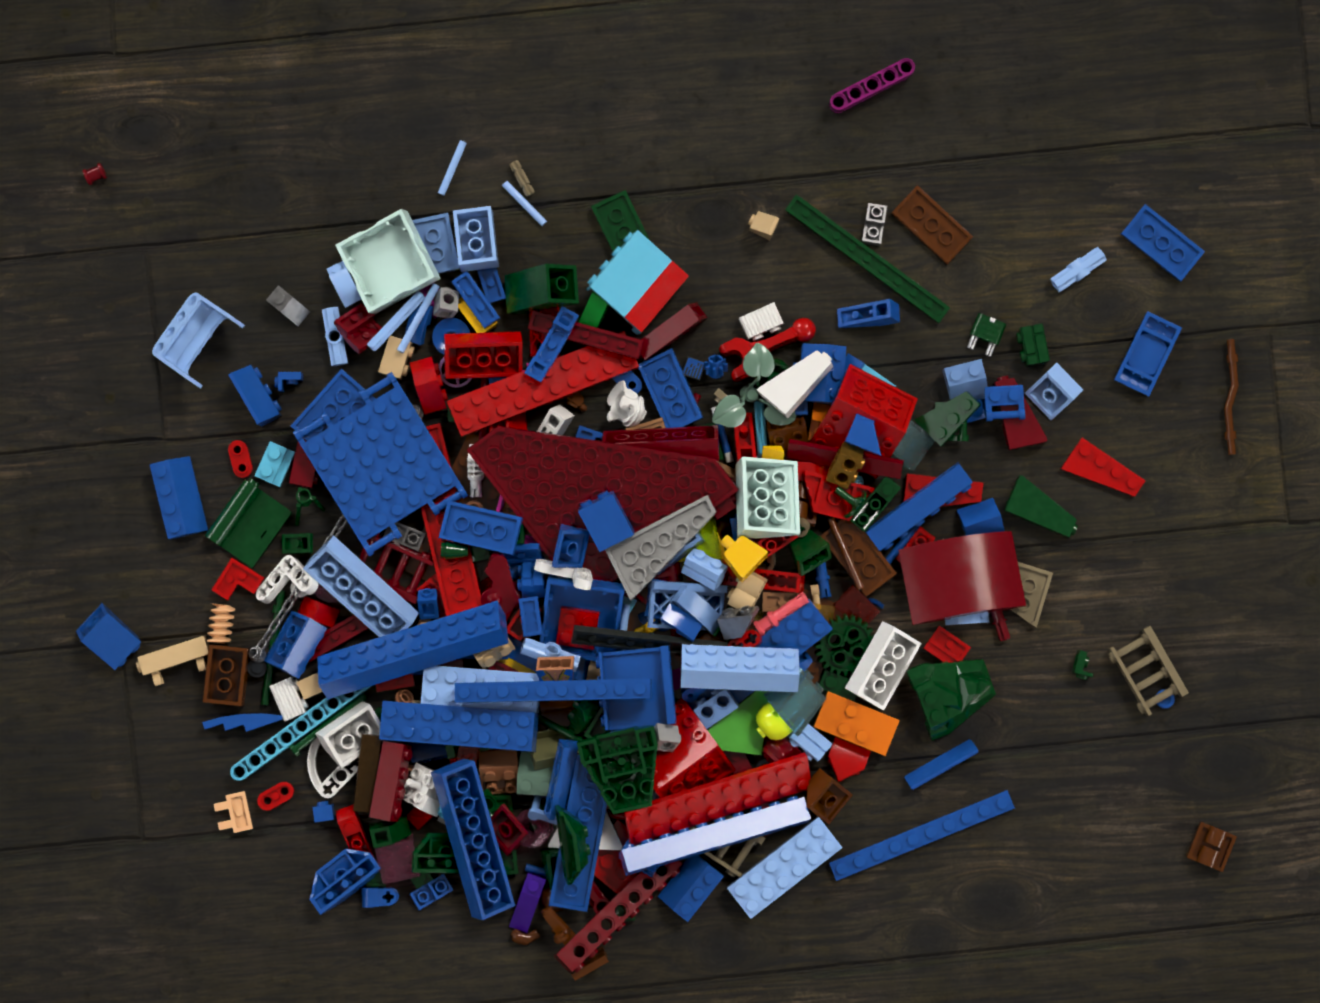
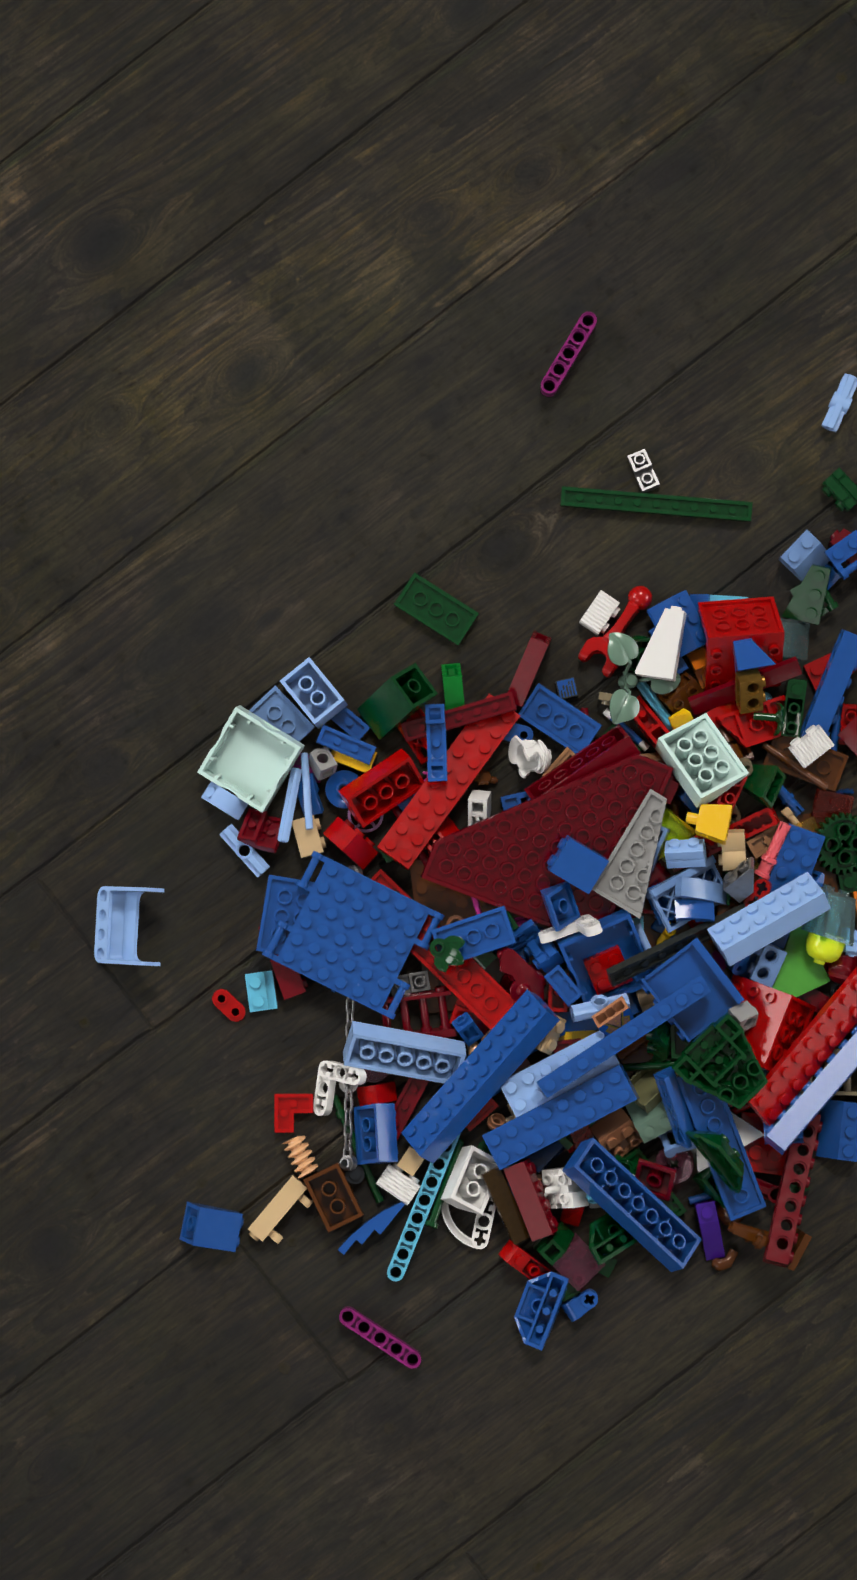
camera: 35 degrees left, 0 degrees up
blue slope [149,456,208,540] -> none
dark green door [205,478,293,569] -> none
light nougat plate [214,791,253,833] -> none
blue slope [228,365,282,427] -> none
red plate [257,782,294,811] -> none
flat silver slope [266,285,310,326] -> none
blue bracket [275,372,303,392] -> none
dark green slope [282,533,313,554] -> none
dark green plant [295,487,326,526] -> none
blue plate [312,801,336,823] -> none
blue slope [409,874,453,911] -> none
light blue bar [438,140,467,196] -> none
dark green cone [440,541,468,560] -> none
white hinge [467,444,484,497] -> none
light blue bar [502,181,547,226] -> none
dark tan axle [510,160,534,197] -> none
medium azure panel [585,230,689,335] -> none
blue gear [704,355,728,379] -> none
tan slope [748,211,780,241] -> none
blue slope [837,299,900,328] -> none
reddish brown tile [891,185,973,265] -> none
dark green piece [967,313,1007,357] -> none
none -> magenta beam [339,1306,421,1369]
none -> dark green plate [429,935,465,972]
none -> white brick [788,724,834,768]

